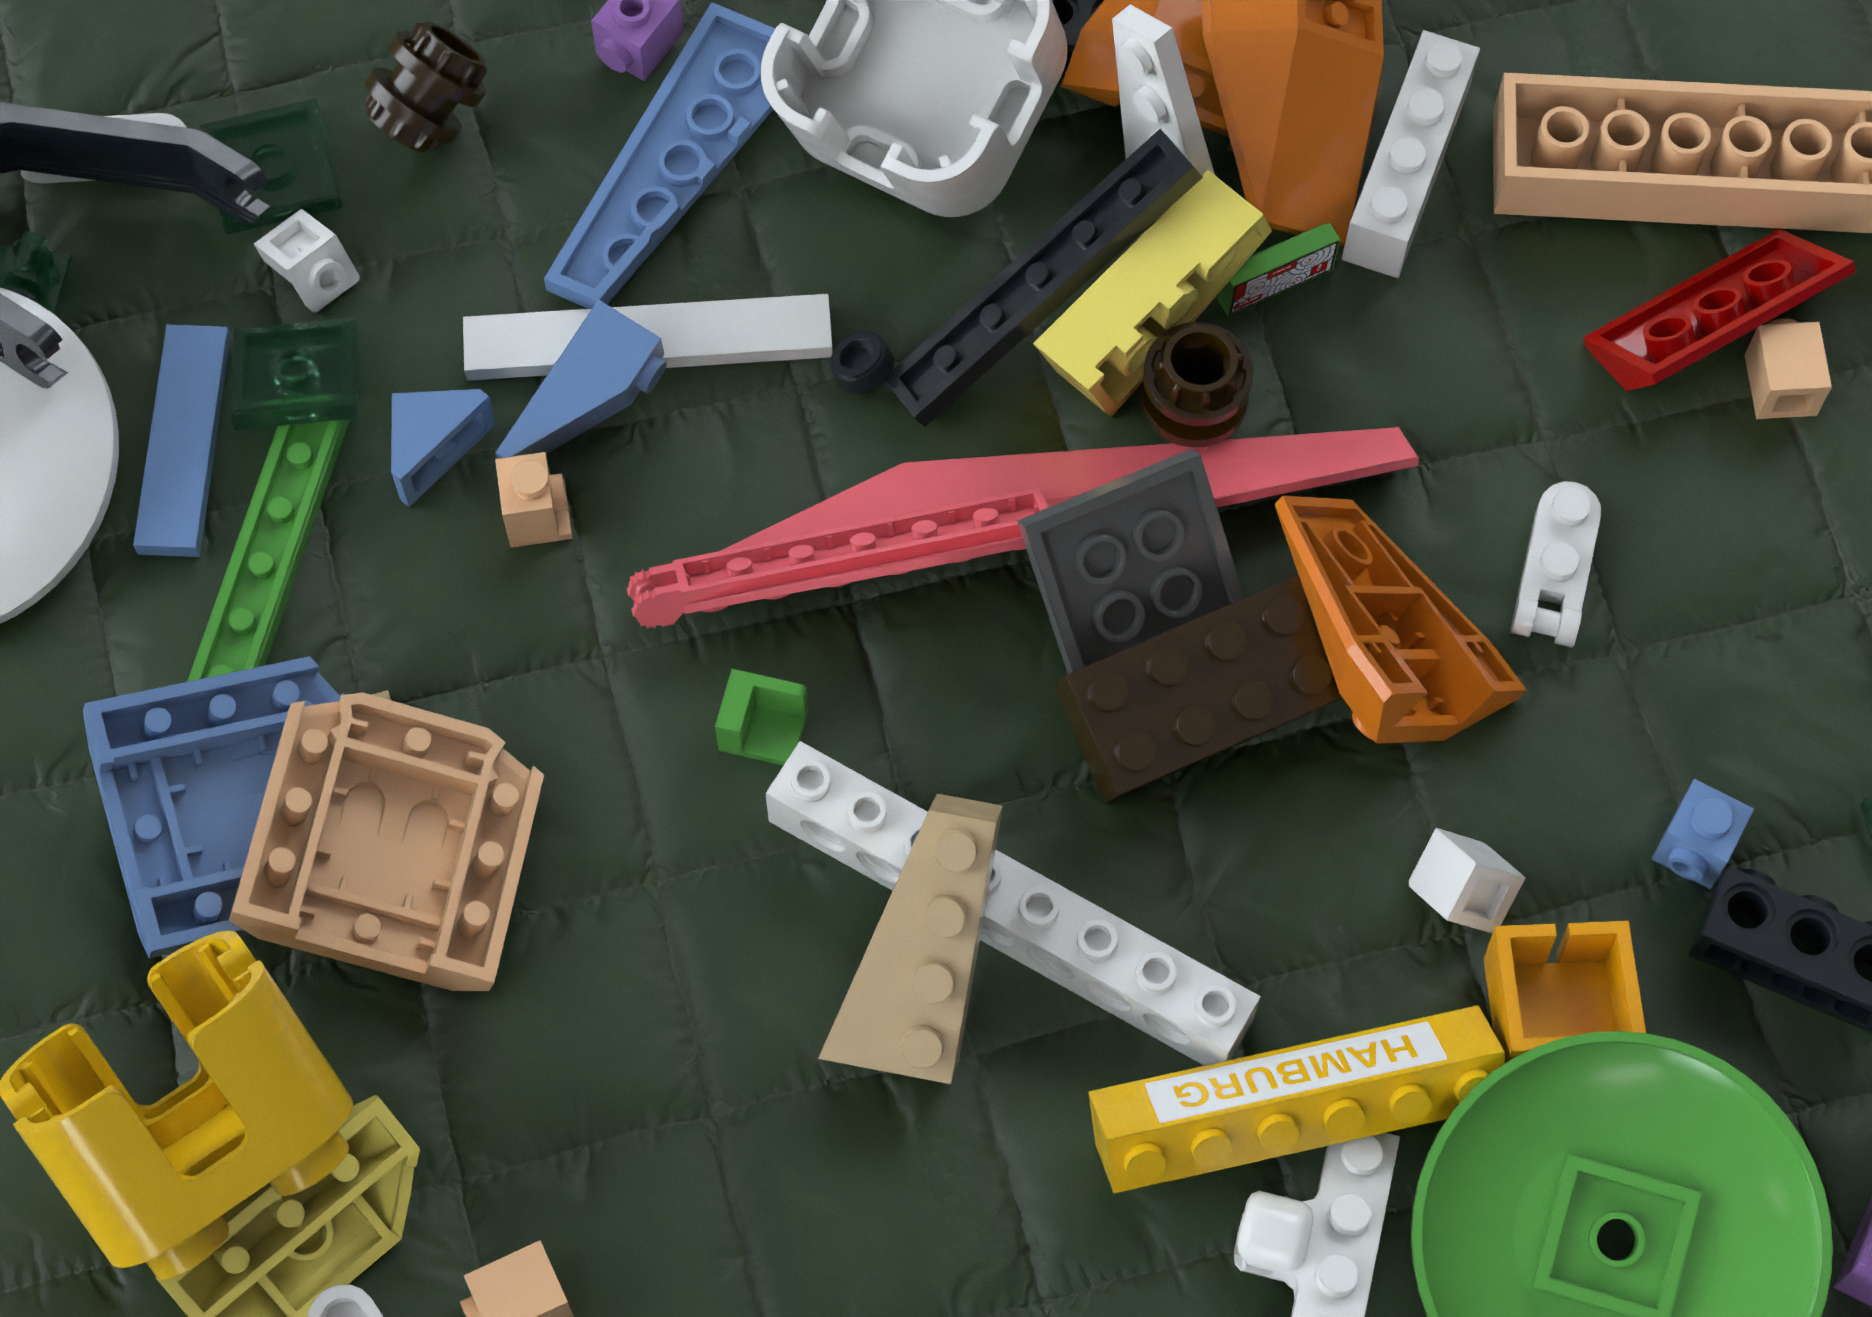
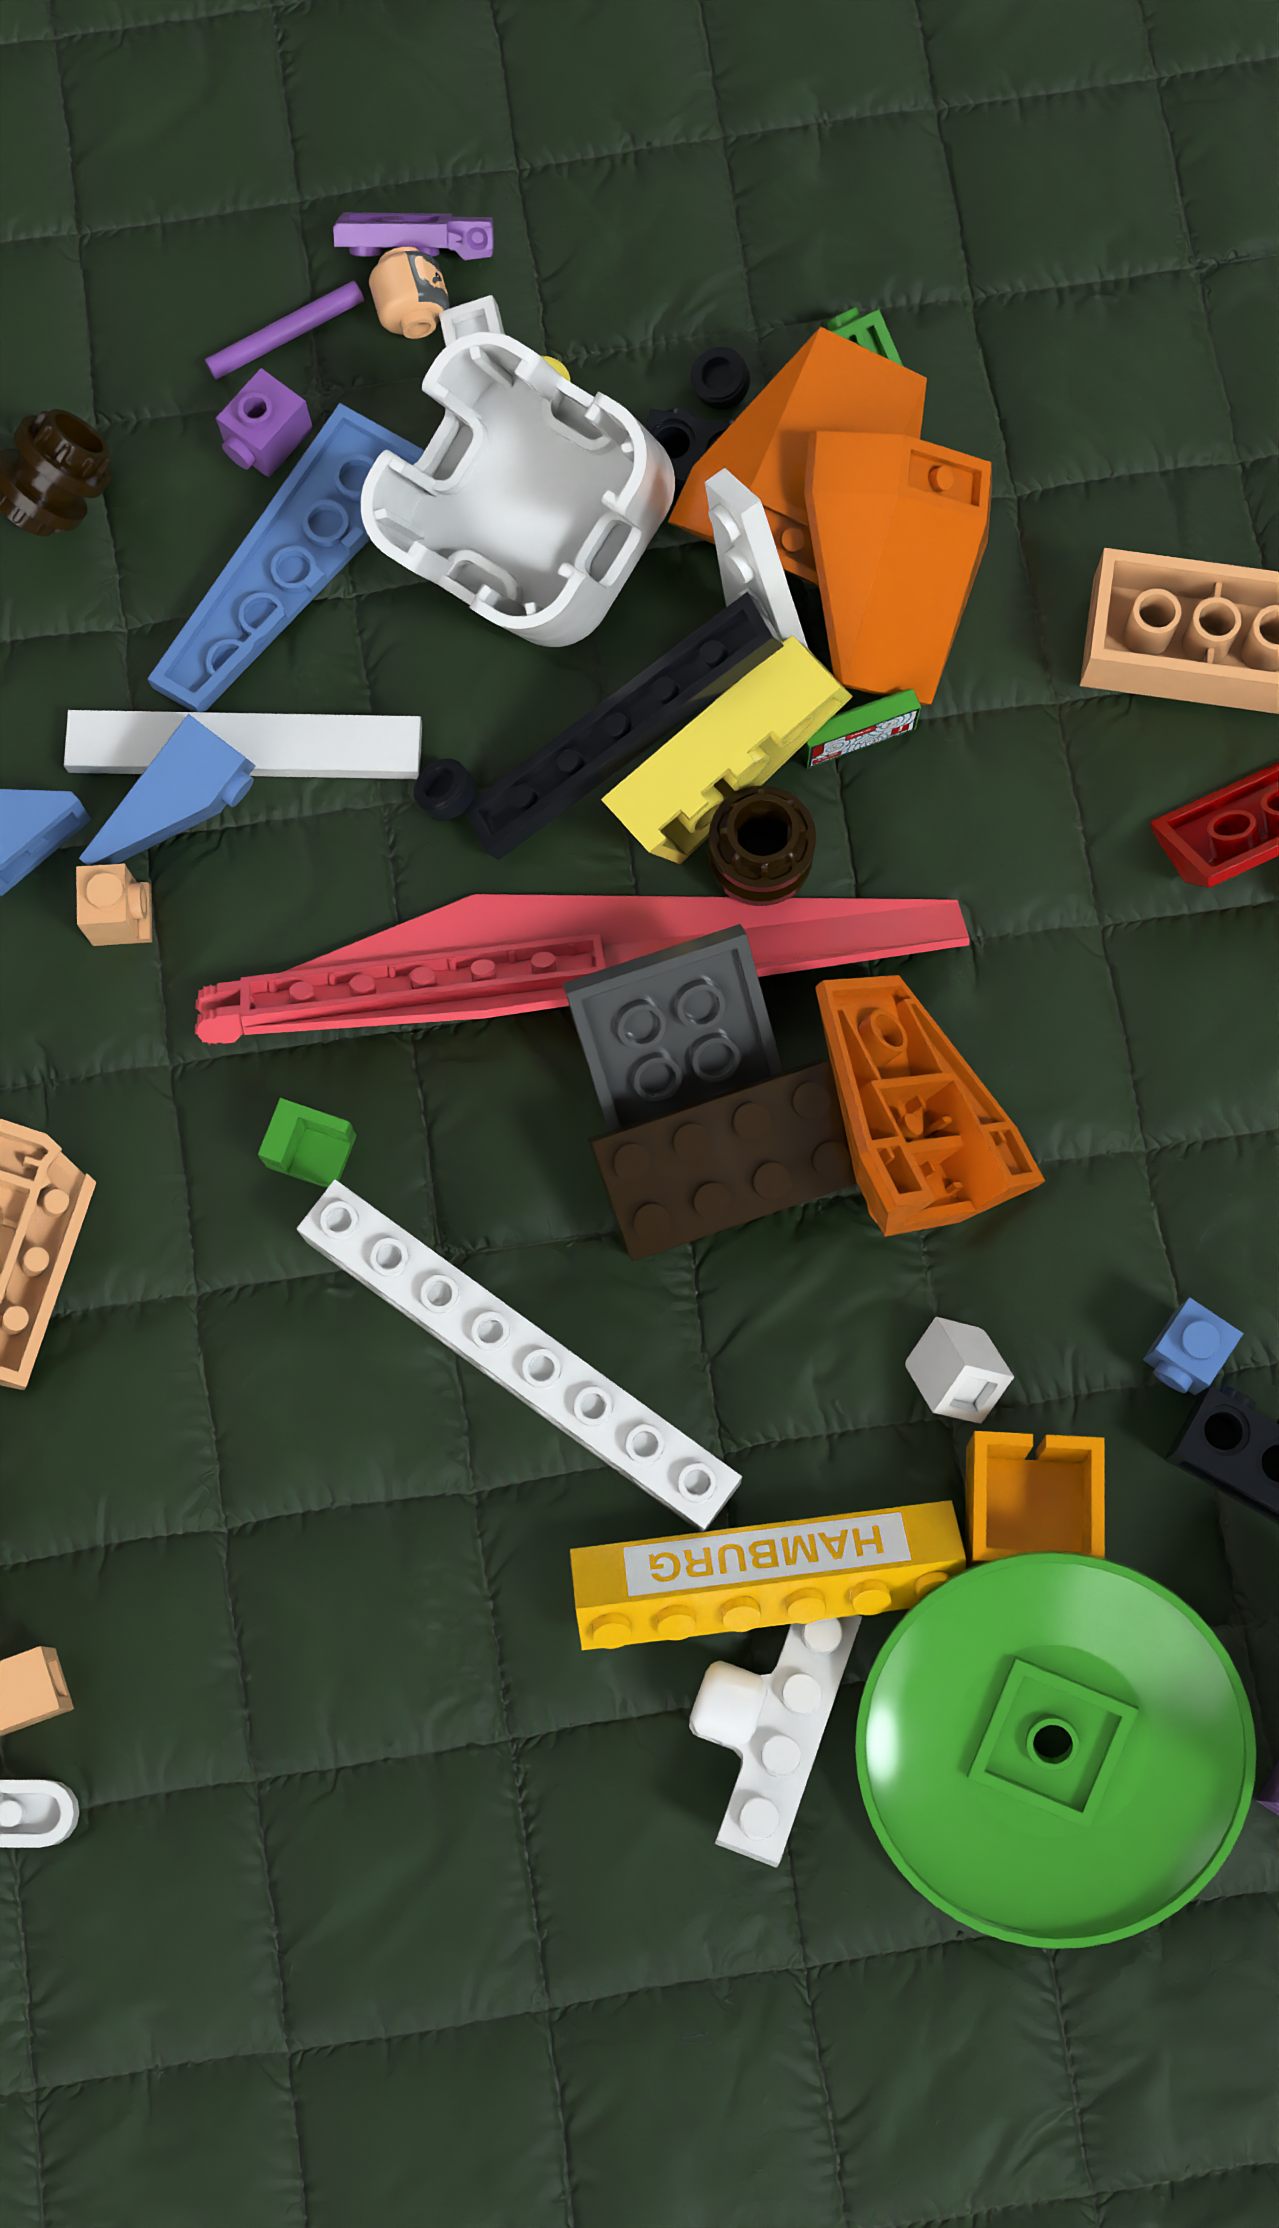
camera: 10 degrees right, 10 degrees up
tan wedge [818,794,1003,1084] -> none
white brick [1342,30,1480,279] -> none
white plate [1510,481,1601,648] -> none

